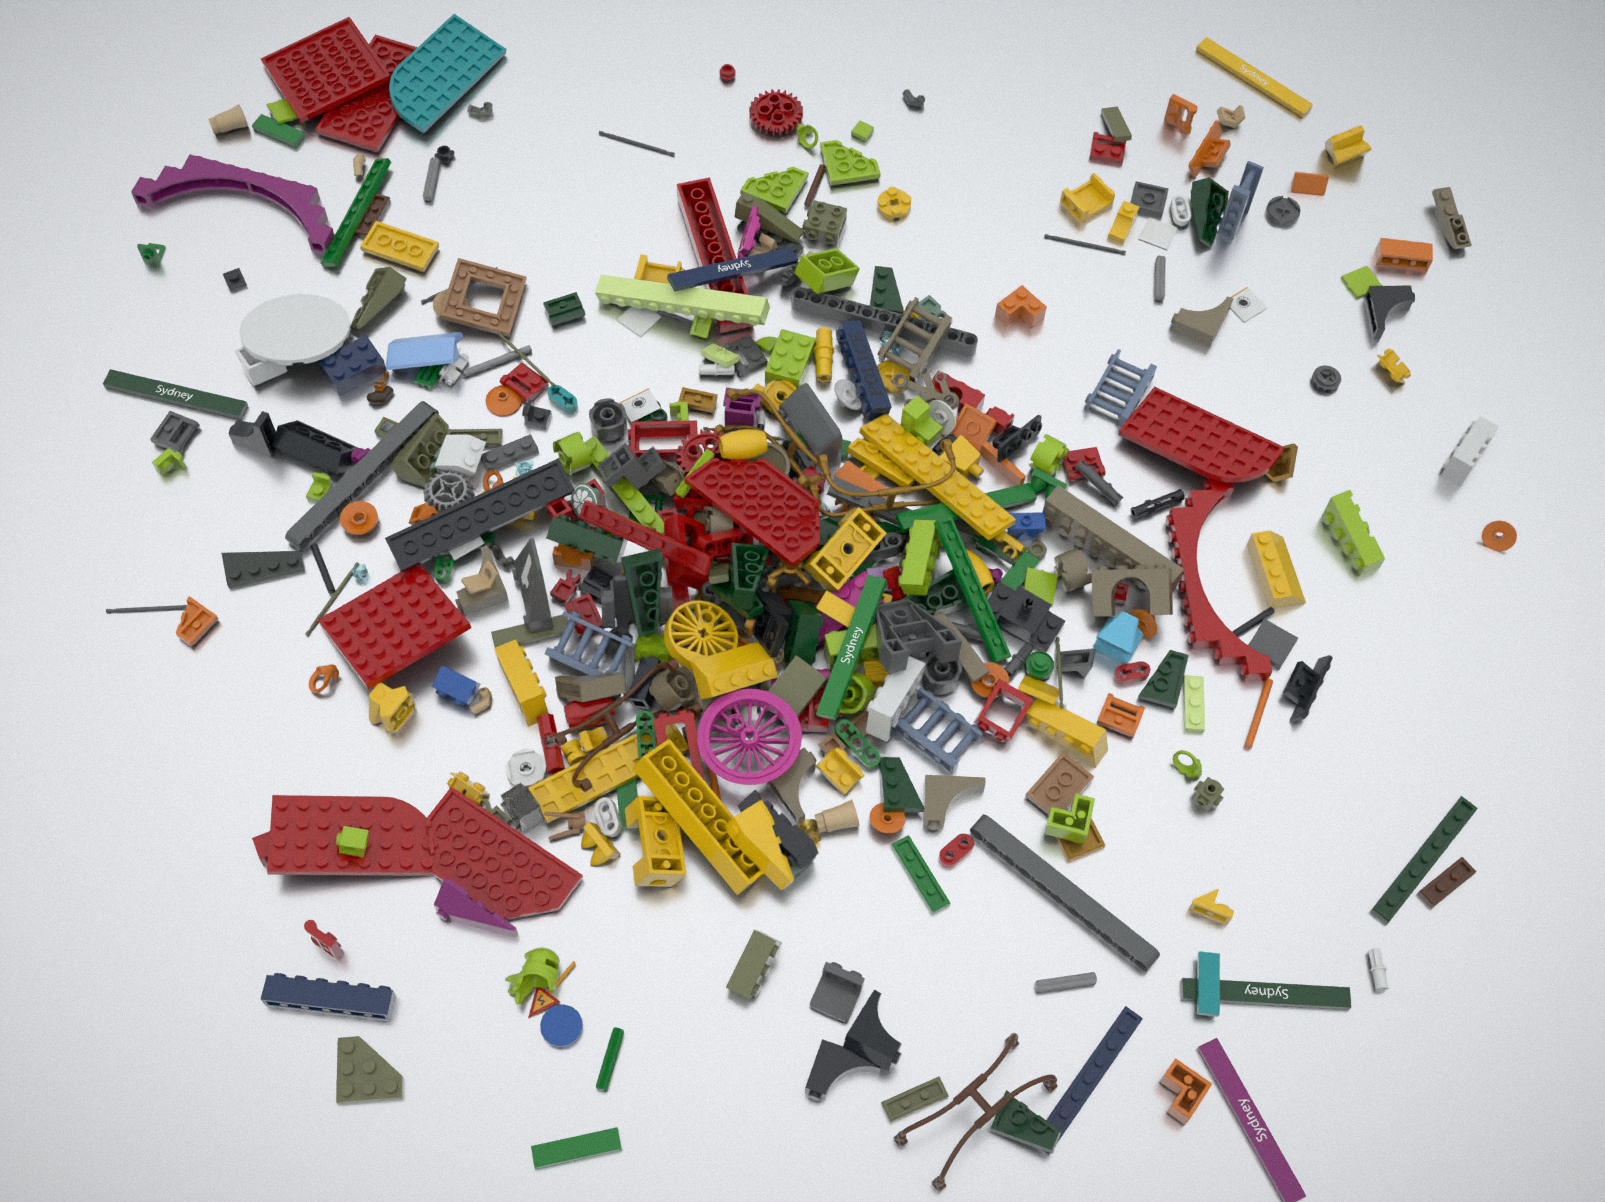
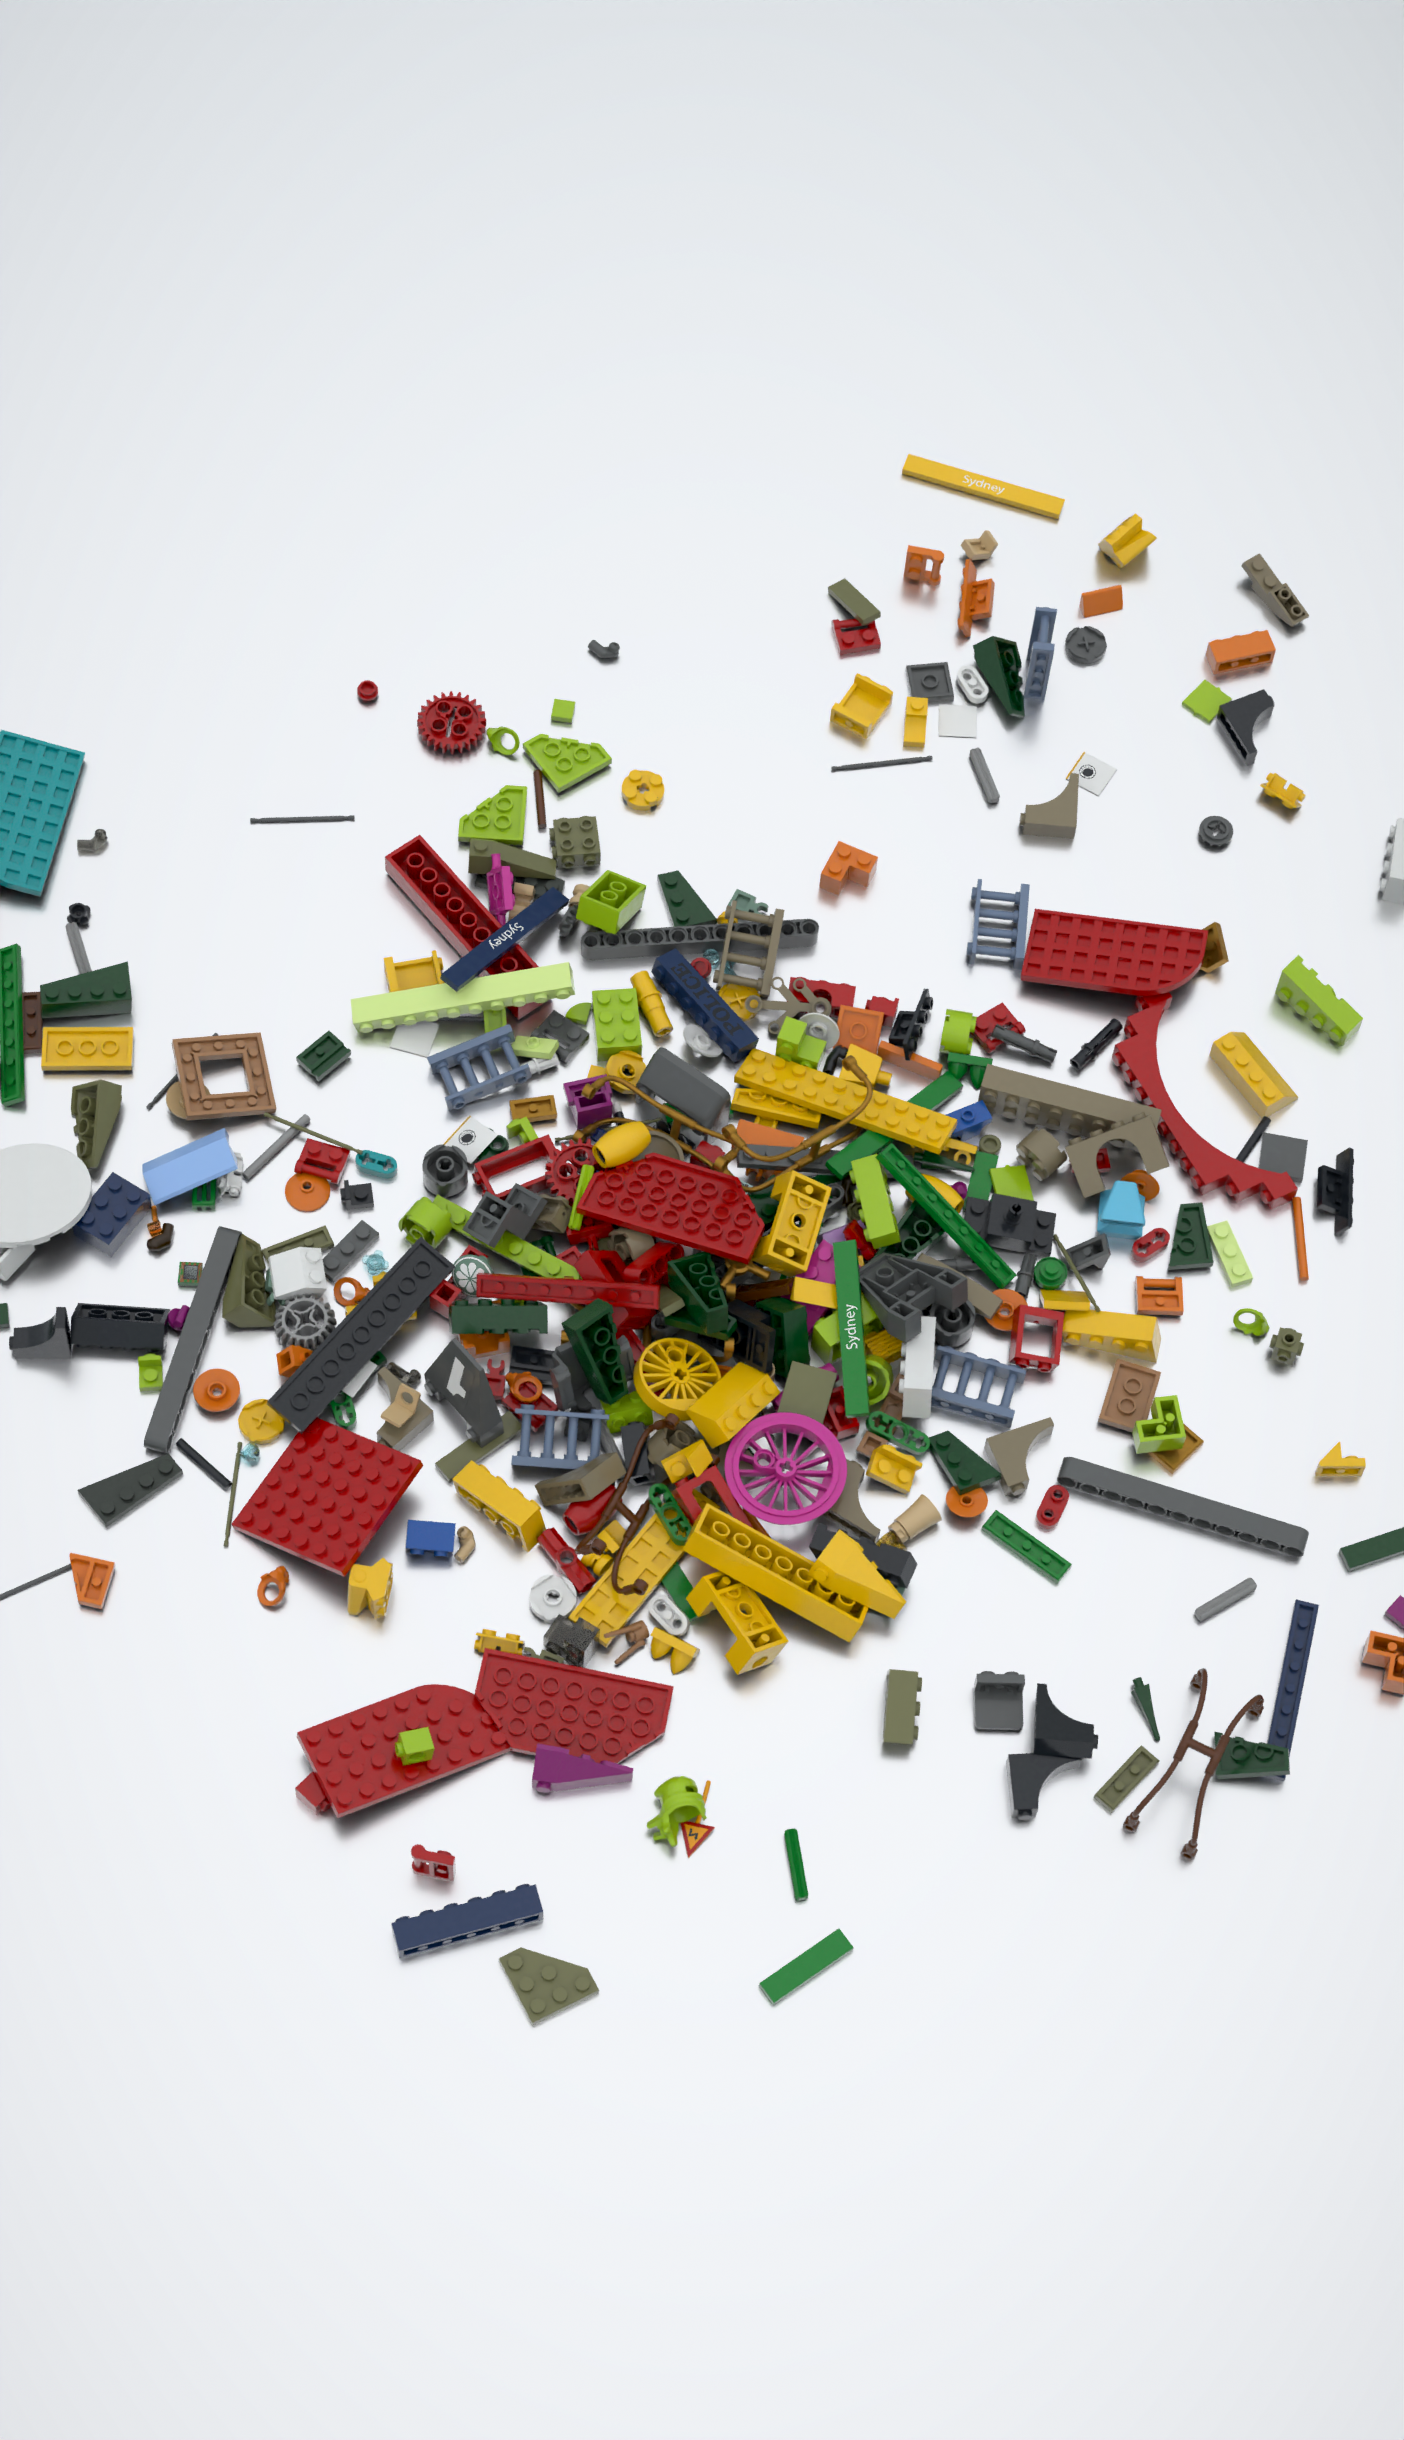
camera: 25 degrees left, 0 degrees up
blue tile [540,1004,583,1048] -> none
teal tile [1197,951,1220,1017] -> none
none -> dark green wedge [40,961,132,1018]
none -> yellow tile [238,1399,285,1444]
none -> sand blue fence [427,1024,532,1111]
none -> orange piece [505,1372,543,1403]
none -> yellow slope [661,1439,713,1484]
none -> red plate [691,957,712,979]
none -> dark green piece [1131,1677,1160,1741]

